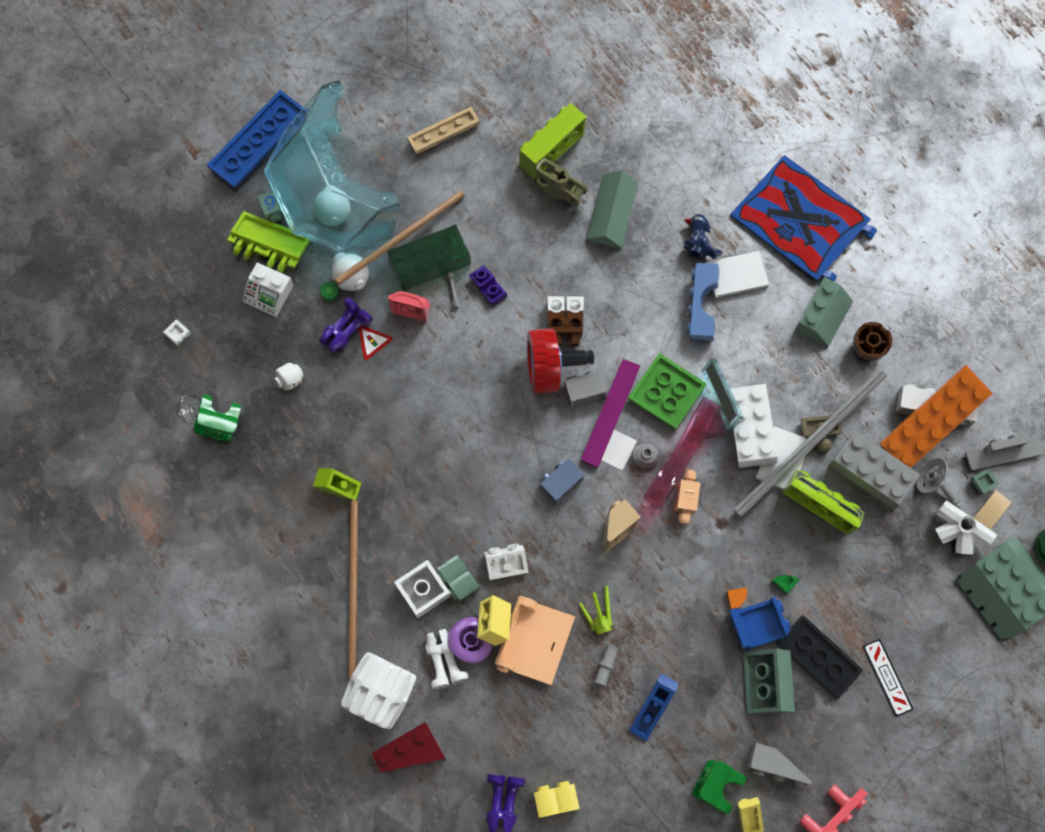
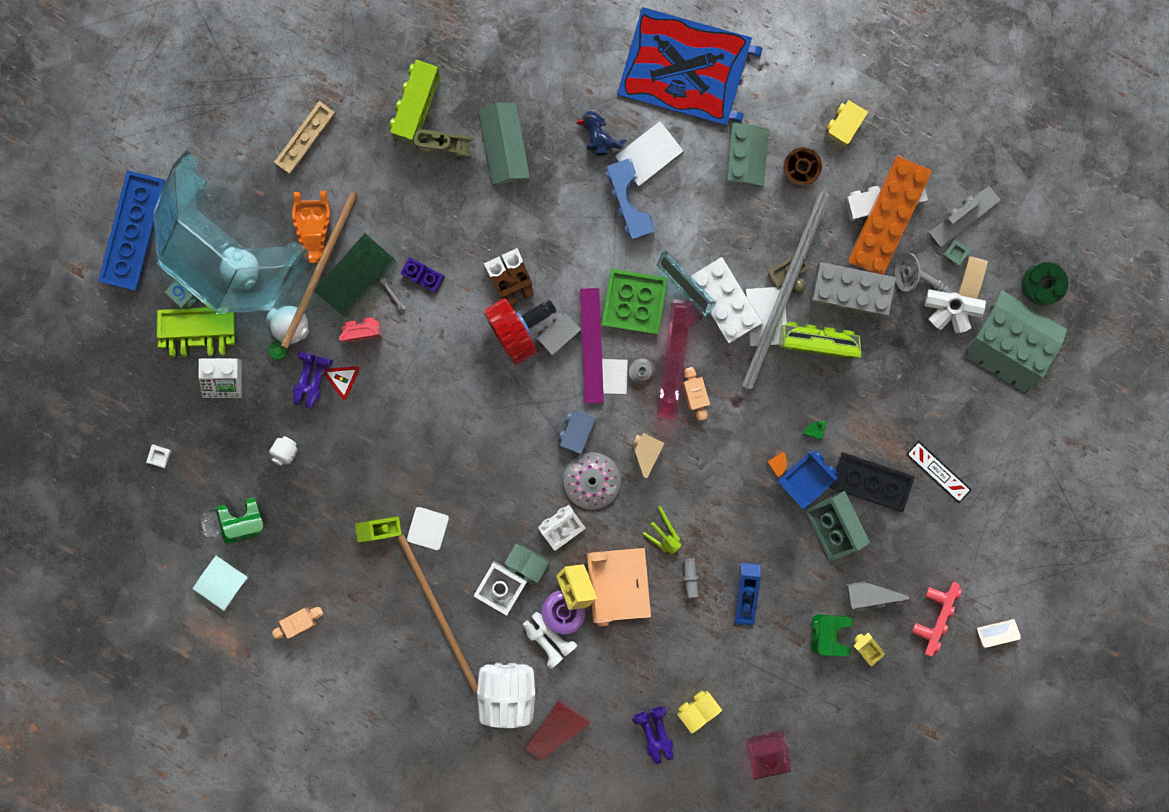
camera: 20 degrees left, 15 degrees up
none -> light aqua slope [192,556,247,611]
none -> light nougat piece [272,607,324,639]
none -> orange animal [292,191,330,263]
none -> white sticker [407,507,449,550]
none -> light grey dish [563,452,621,510]
none -> light yellow brick [826,100,868,147]

